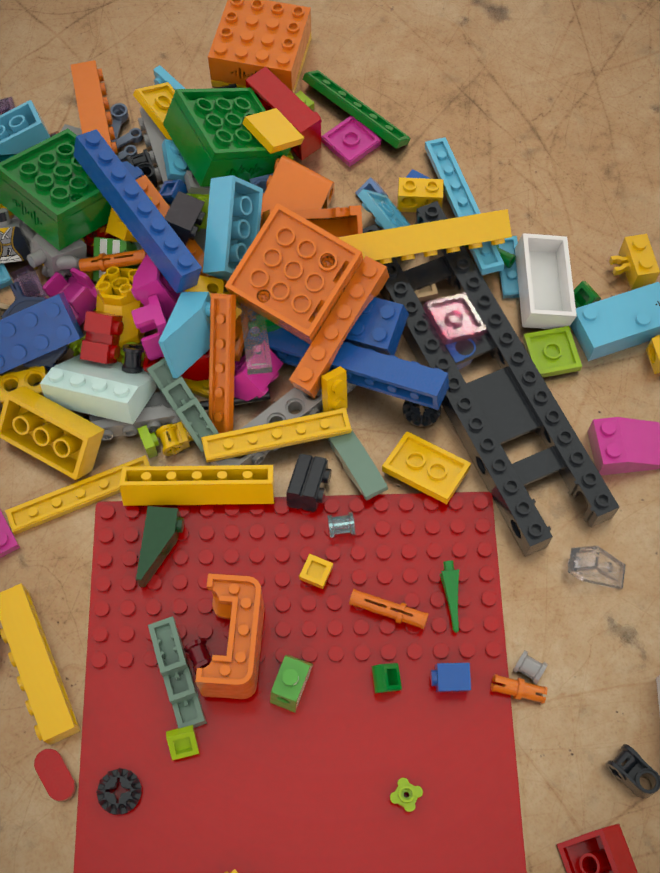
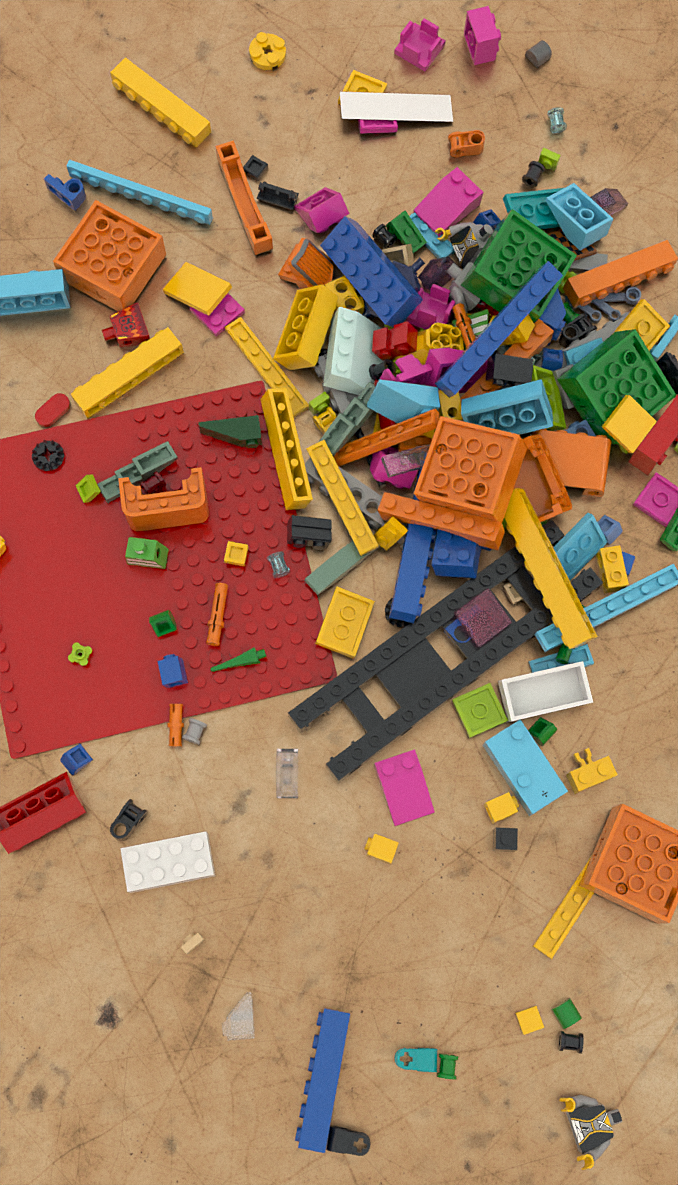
camera: 75 degrees right, 10 degrees up
none -> blue slope [60,744,93,776]

